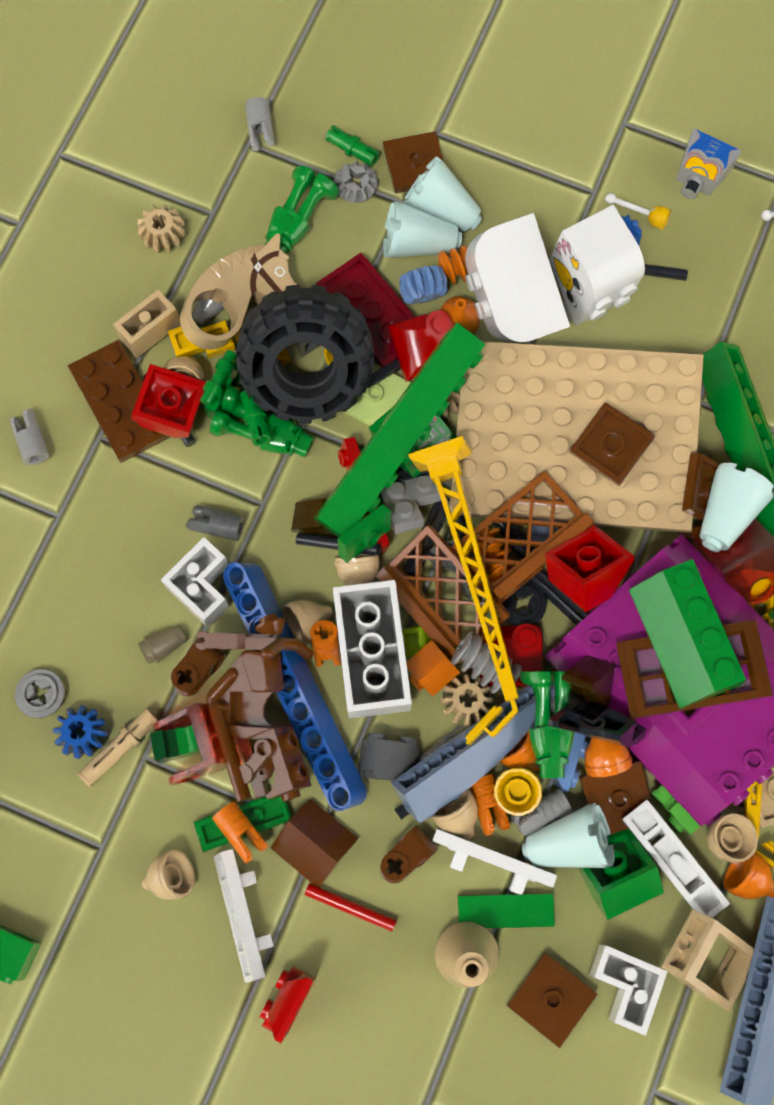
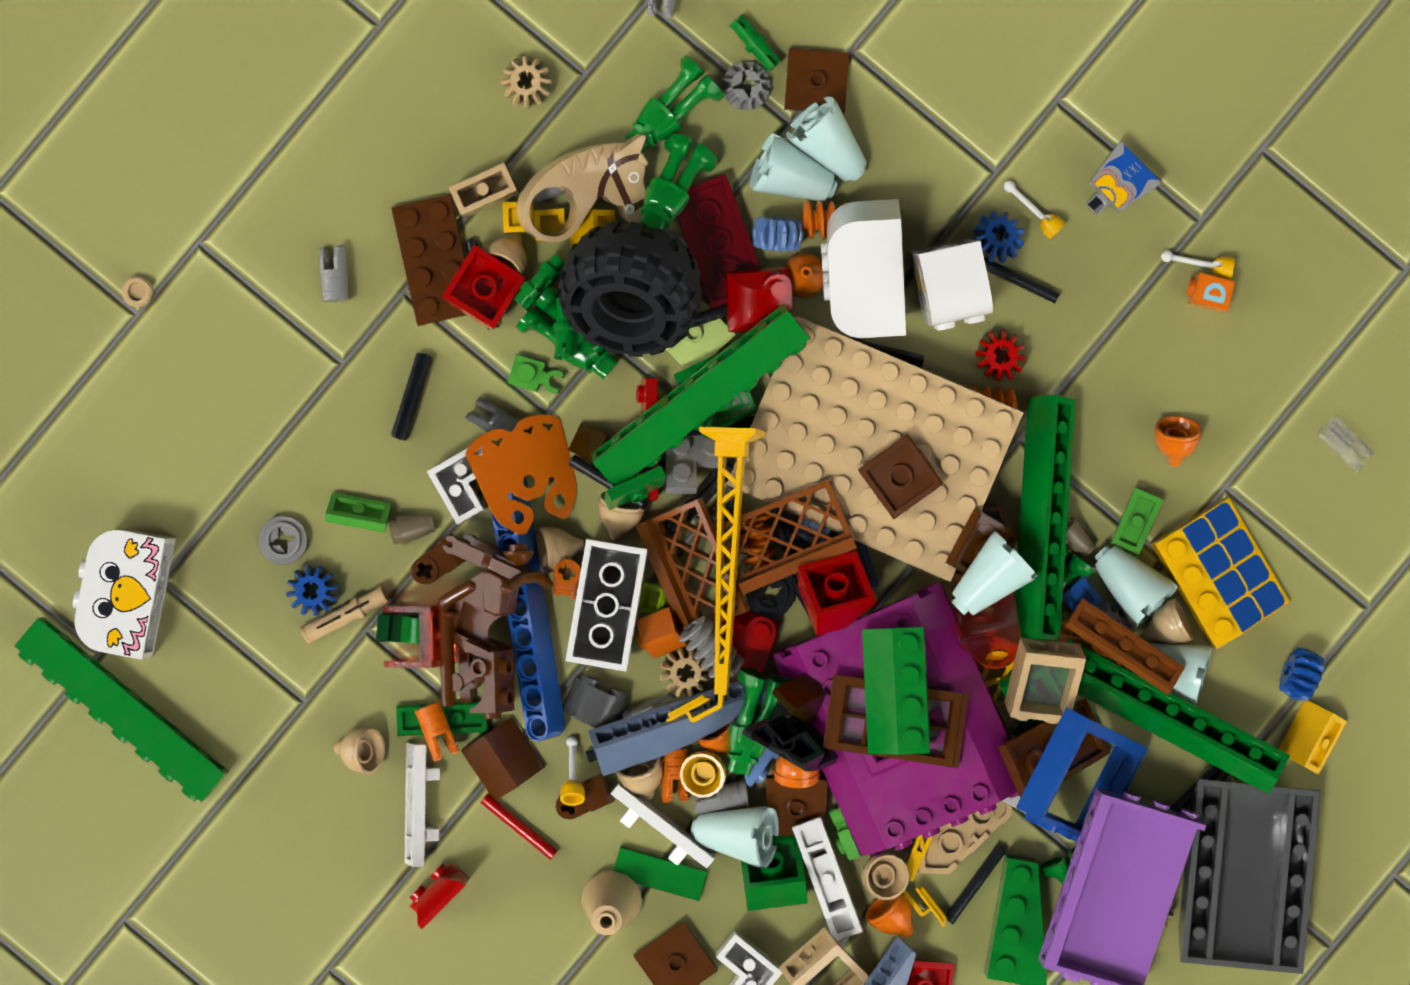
camera: 10 degrees right, 15 degrees up
none -> bright green plate [325,492,392,533]
none -> black axle [391,353,432,441]
none -> orange piece [465,415,577,535]
none -> bright green plate [507,354,564,394]
none -> yellow hinge [560,736,585,806]
none -> green piece [639,134,718,230]
none -> red gear [975,330,1027,382]

